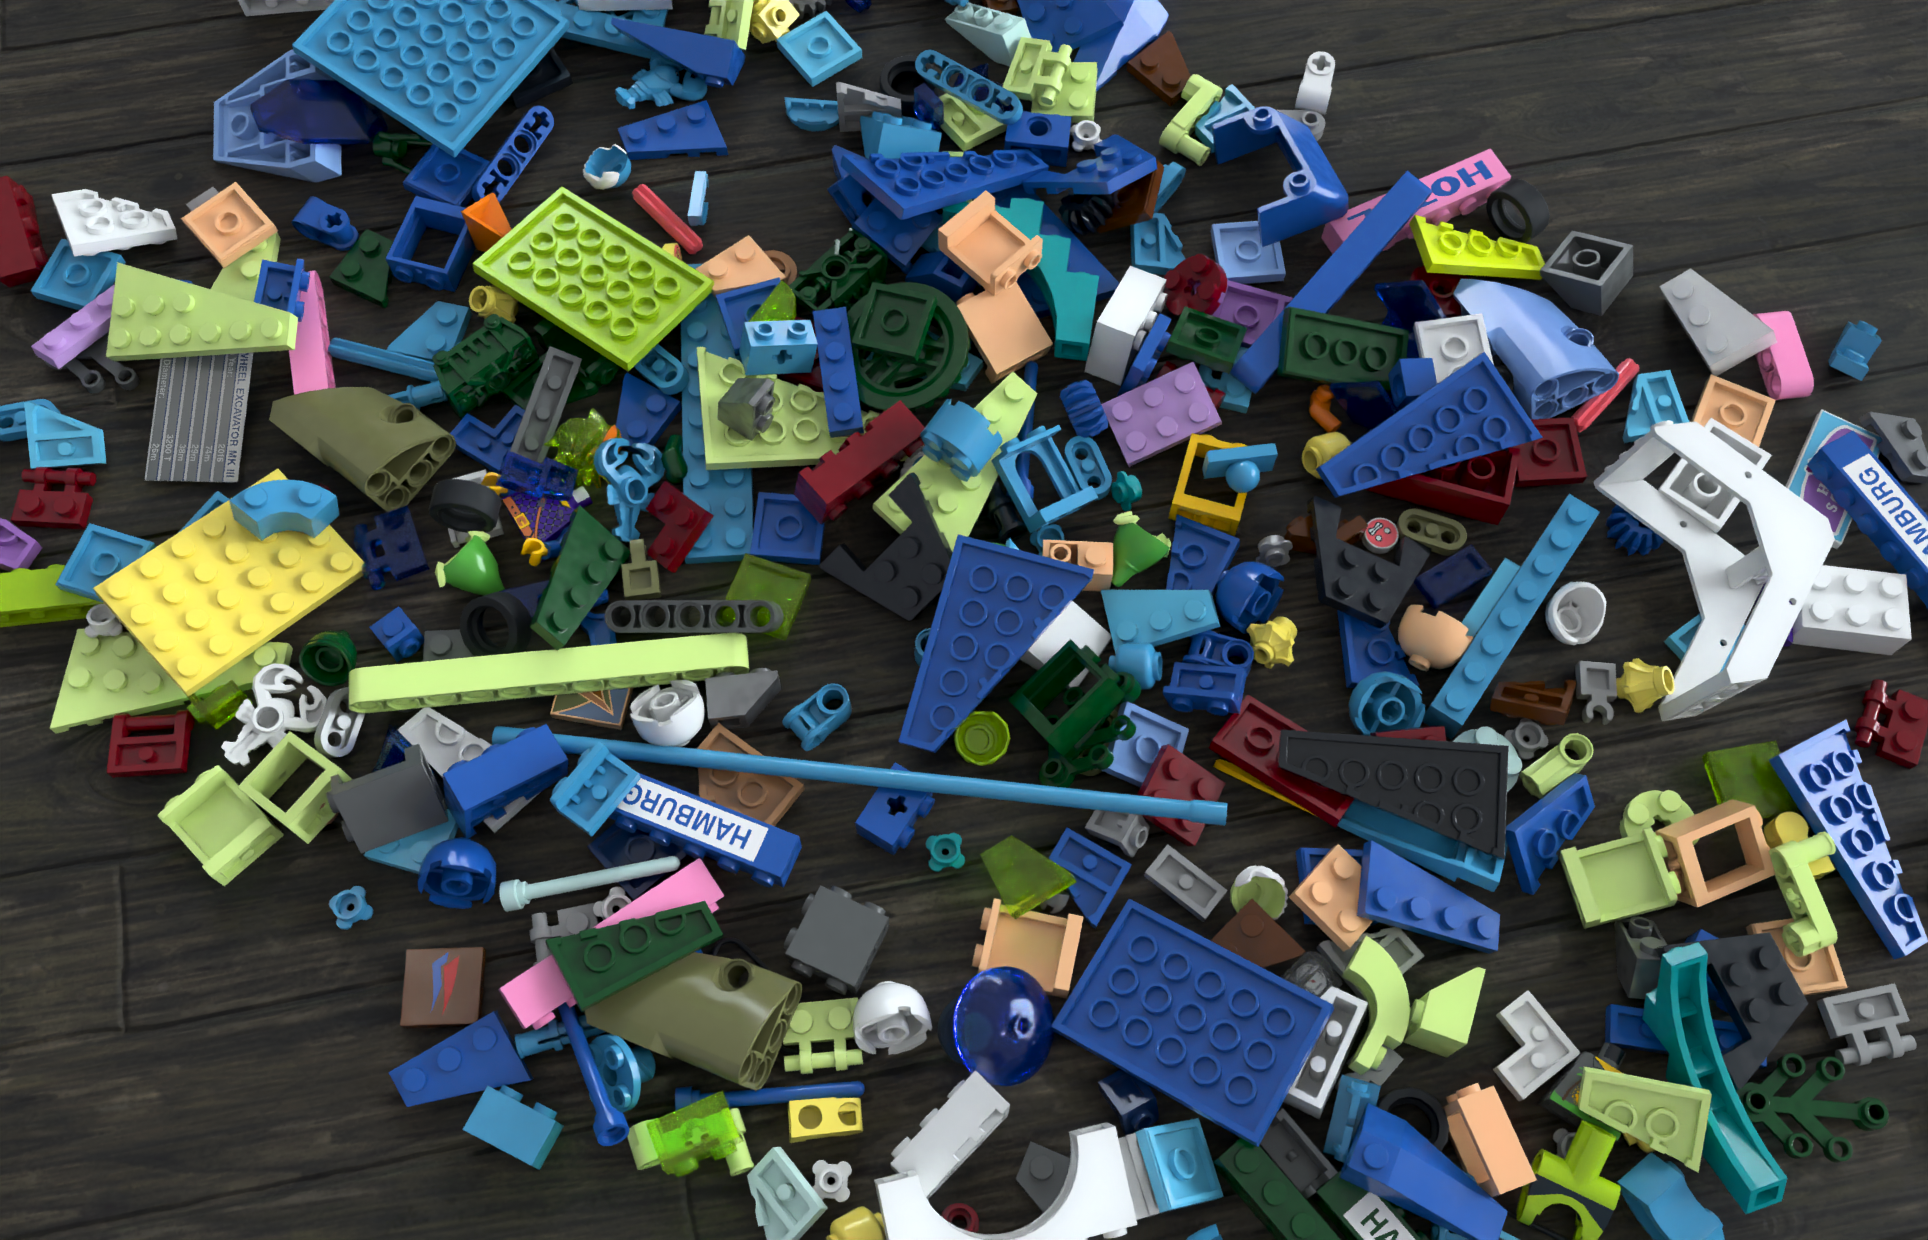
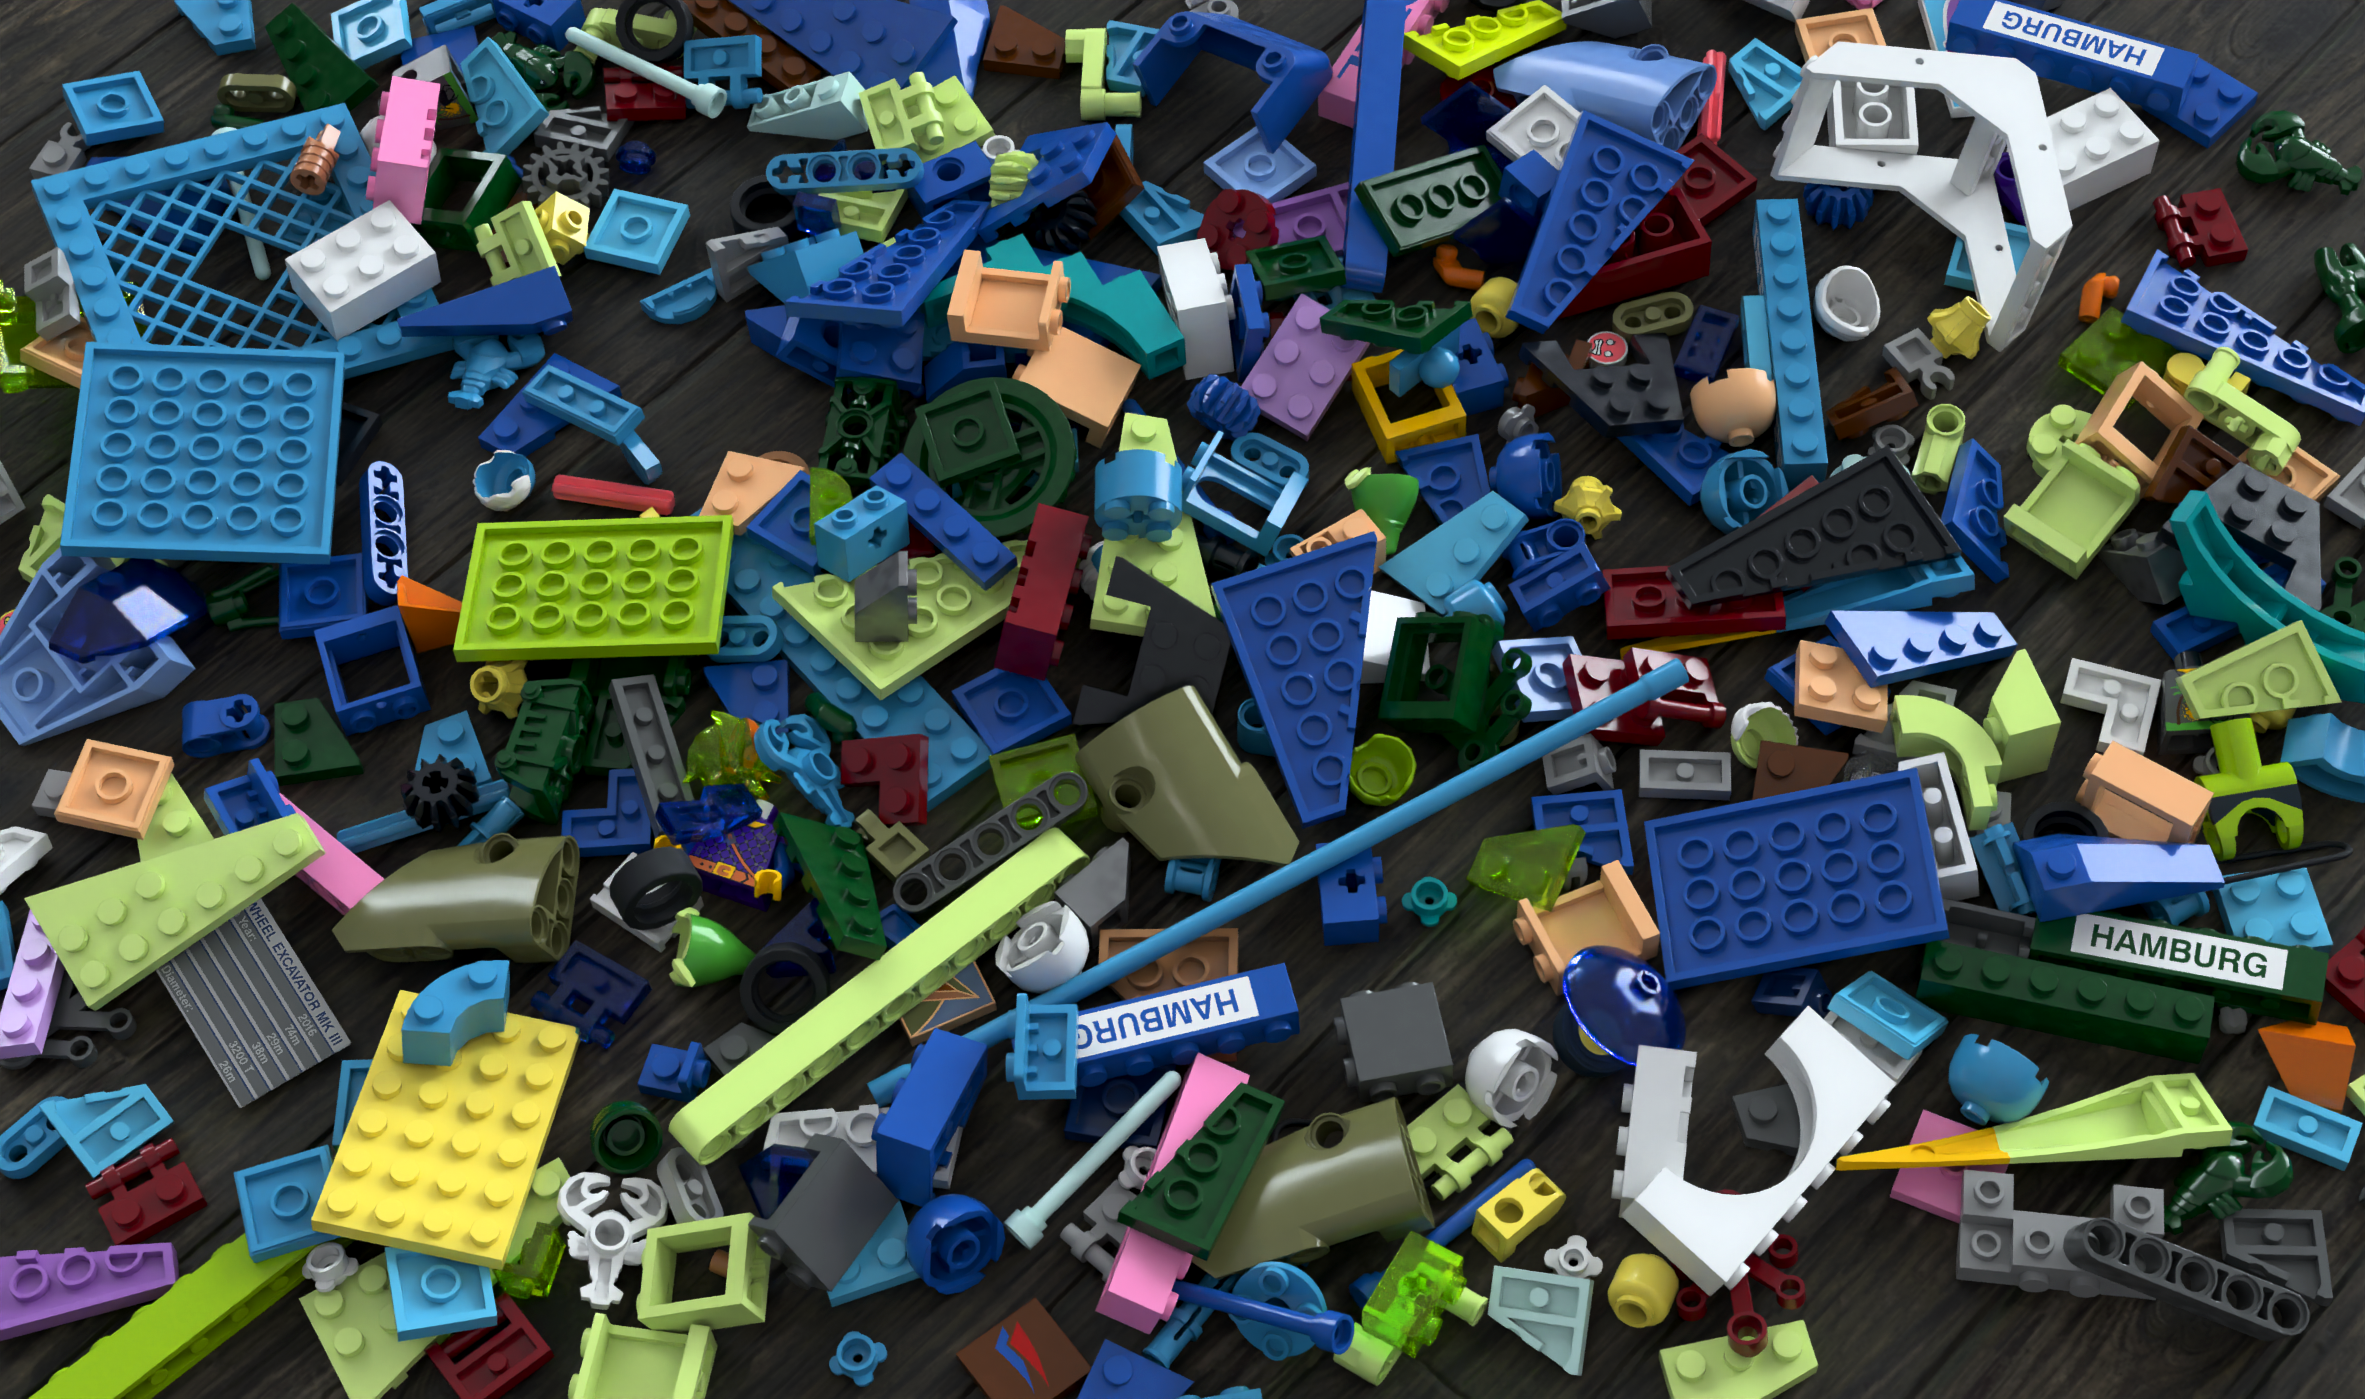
camera: 30 degrees left, 10 degrees down
teal plate [1111,471,1142,511] -> none
none -> medium azure plate [385,1247,498,1342]
none -> black gear [400,754,479,833]
none -> dark azure tile [522,364,645,446]
none -> yellowish green gear [988,151,1039,217]
none -> olive panel [1075,686,1300,867]
none -> dark green wing [1319,300,1473,354]
none -> blue brick [1452,318,1509,416]
none -> dark red plate [1623,647,1726,729]
none -> orange arm [2078,273,2120,323]
none -> reddish brown wing [2143,425,2247,504]

